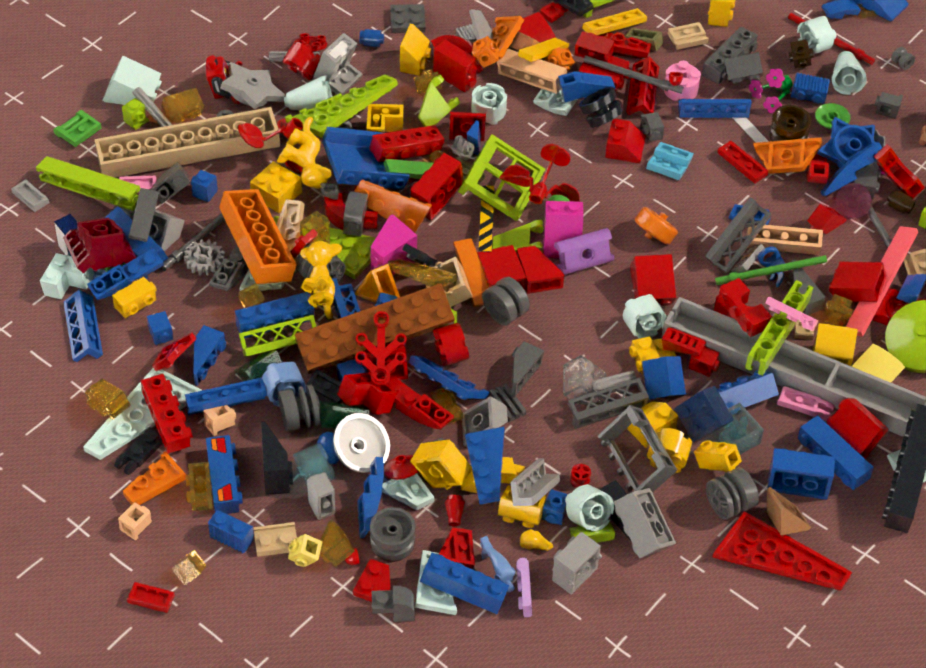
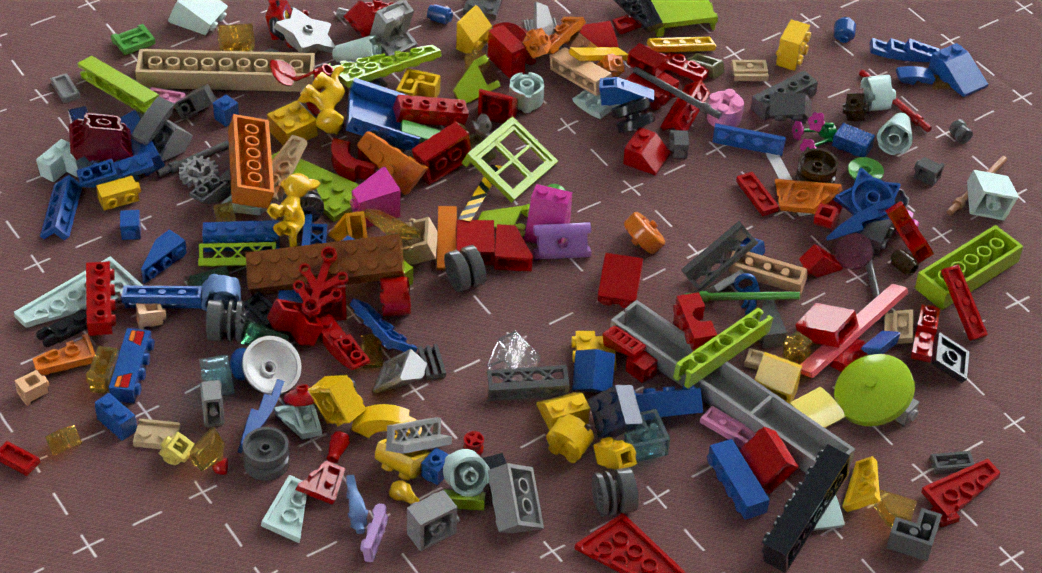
camera: 15 degrees right, 5 degrees down
clear yellow brick [84,378,131,420] -> none
lime brick [122,98,149,130] -> none
light grey axle [132,87,172,127] -> none
red wing [152,332,197,372] -> none
black slope [261,422,293,495] -> none
red plate [290,228,318,259] -> none
clear yellow brick [300,210,330,244] -> none
dark grey tile [320,183,339,200] -> none
dark grey brick [343,191,368,237] -> none
red wing [353,558,391,602] -> none
dark grey brick [372,586,415,622] -> none
black hinge [402,243,437,269] -> none
blue brick [420,553,509,614] -> none
blue wing [465,427,505,505] -> none
blue slope [467,120,481,155] -> none
red plant [499,144,580,204] -> none
dark grey slope [511,341,544,398] -> none
light grey axle [592,371,637,391] -> none
dark grey hinge [598,405,677,493] -> none
light aqua brick [623,294,667,339] -> none
medium azure slope [646,142,694,180] -> none
red hinge [669,72,683,86] -> none
bright pink hinge [765,297,818,331] -> none
blue brick [767,448,835,500] -> none
medium nougat slope [767,487,811,535] -> none

